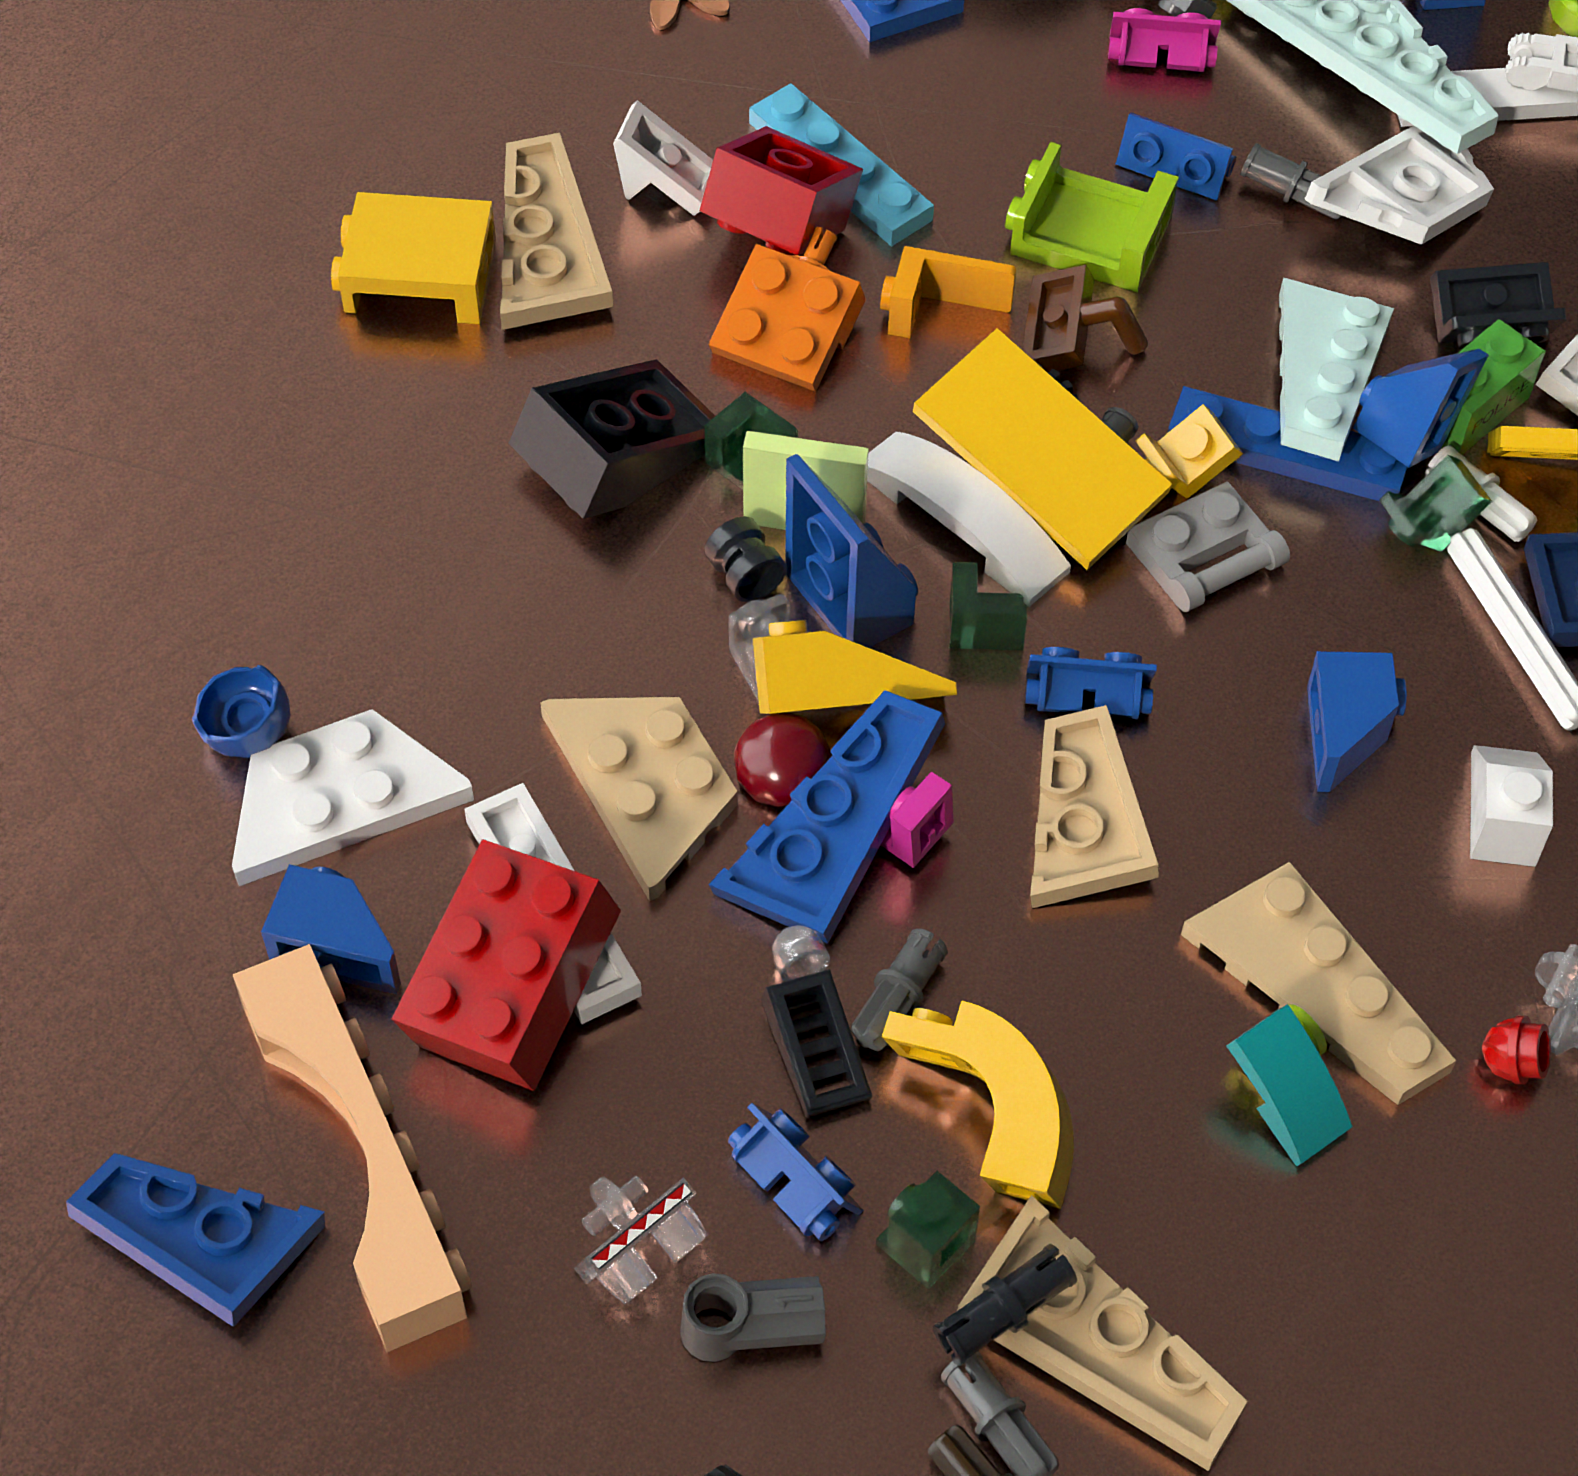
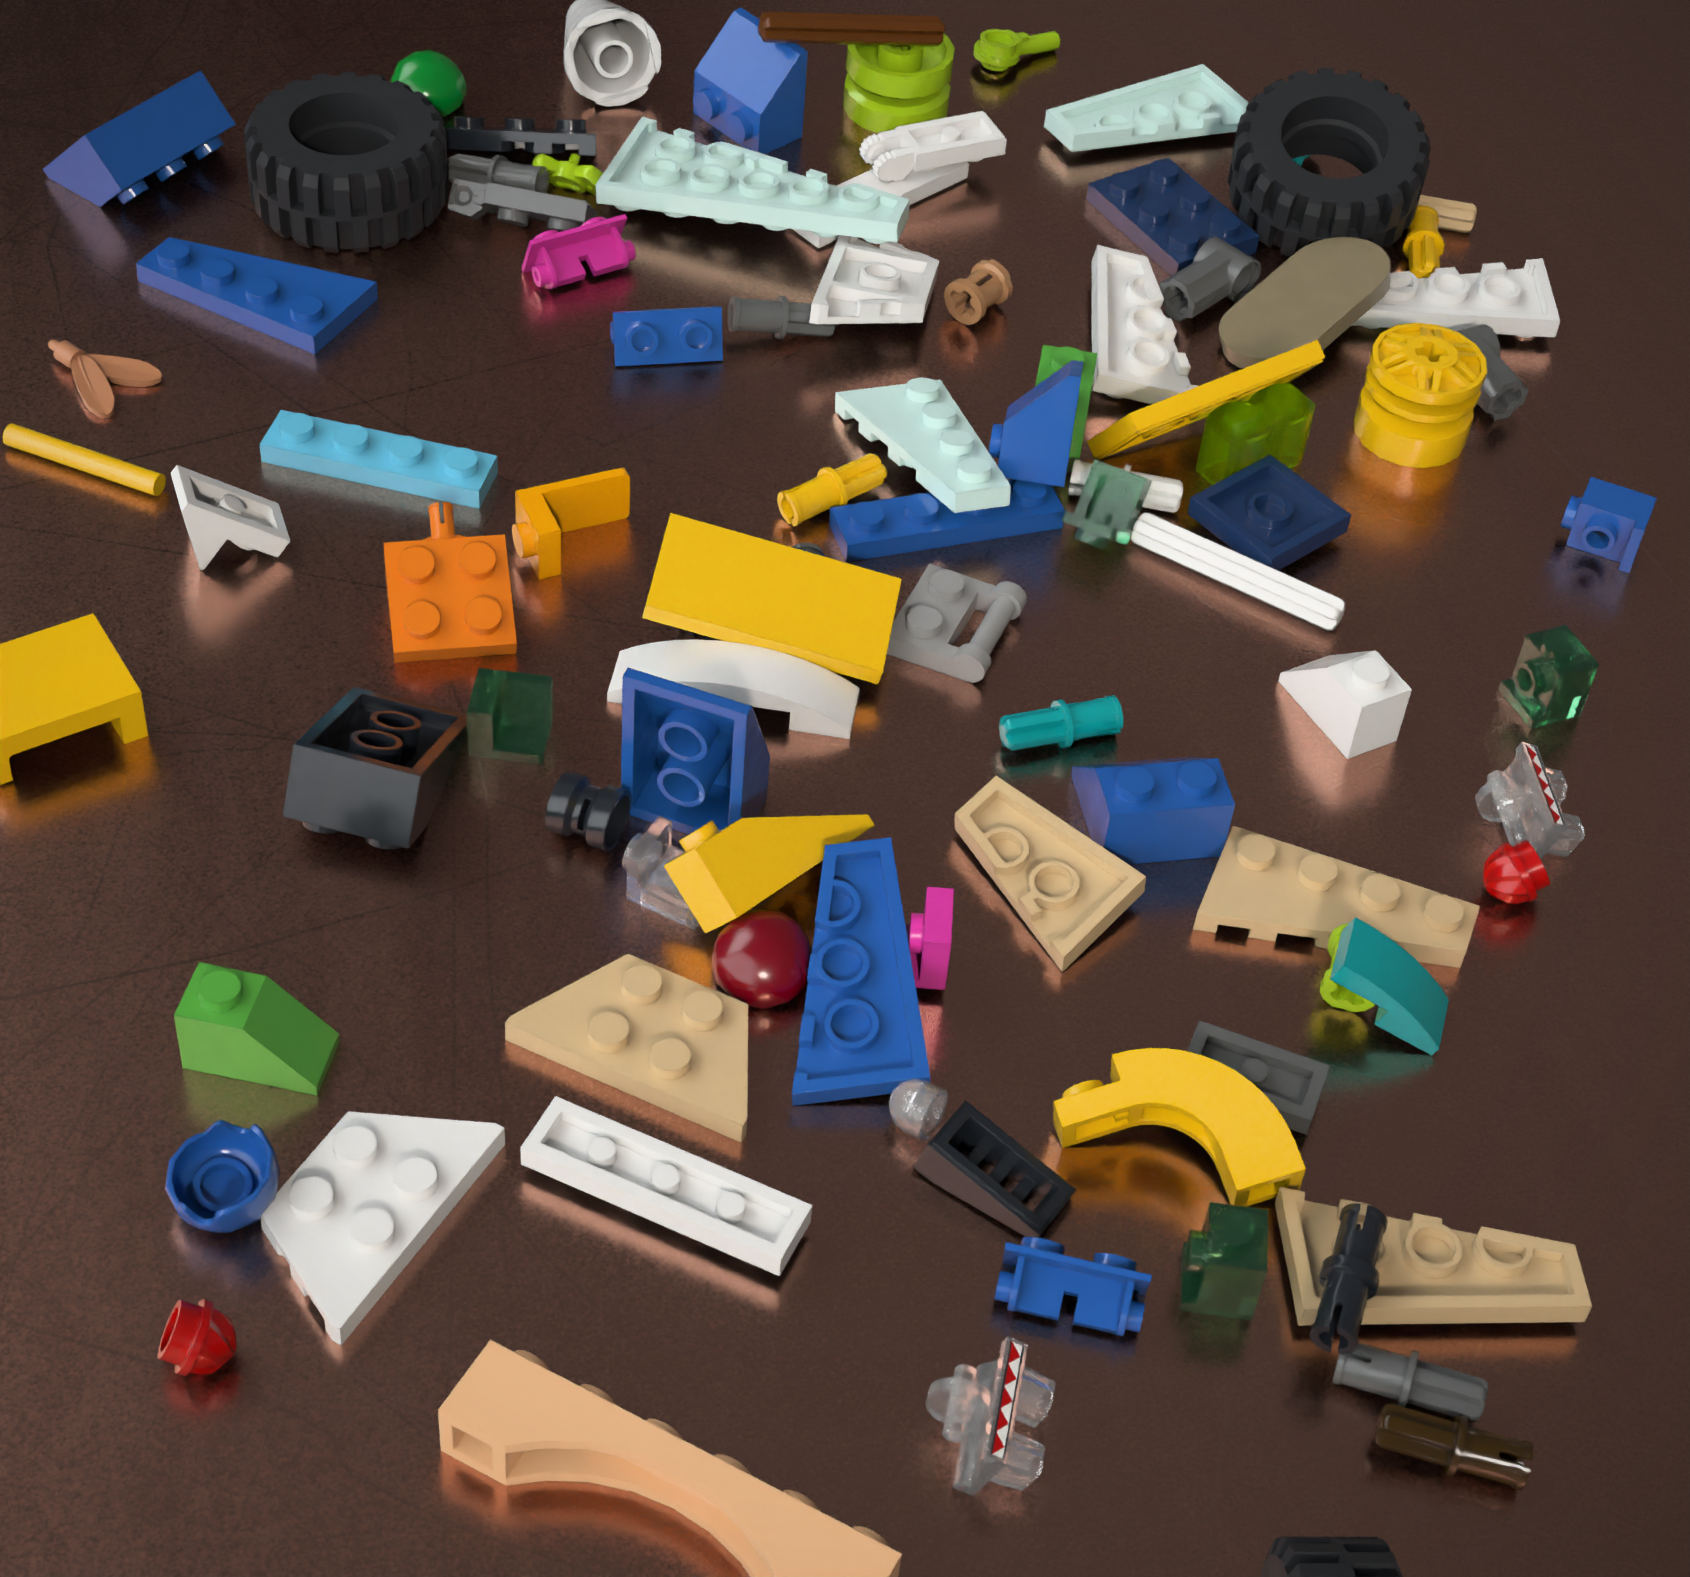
camera: 40 degrees left, 10 degrees down
blue slope [261,864,401,995] -> none
red brick [392,839,621,1091] -> none
tan wing [500,132,614,330] -> none
dark grey piece [680,1273,826,1362] -> none
red brick [699,126,863,255] -> none
yellowish green plate [743,431,869,530] -> none
dark grey axle [851,928,948,1051] -> none
clear green panel [949,562,1027,651] -> none
lime panel [1005,142,1179,293] -> none
reddish brown plate [1022,265,1148,373] -> none
blue hinge [1025,647,1157,719] -> none
yellow bracket [1135,404,1243,499] -> none
blue slope [1307,651,1407,792] -> none
black bracket [1430,262,1567,349] -> none
none -> yellow bar [3,423,166,496]
none -> red plate [157,1299,237,1376]
none -> bright green slope [174,962,340,1096]
none -> yellow axle [777,453,887,526]
none -> medium nougat bush [944,260,1013,325]
none -> teal axle [999,695,1123,751]
none -> blue slope [1071,757,1235,864]
none -> dark grey plate [1187,1020,1330,1135]

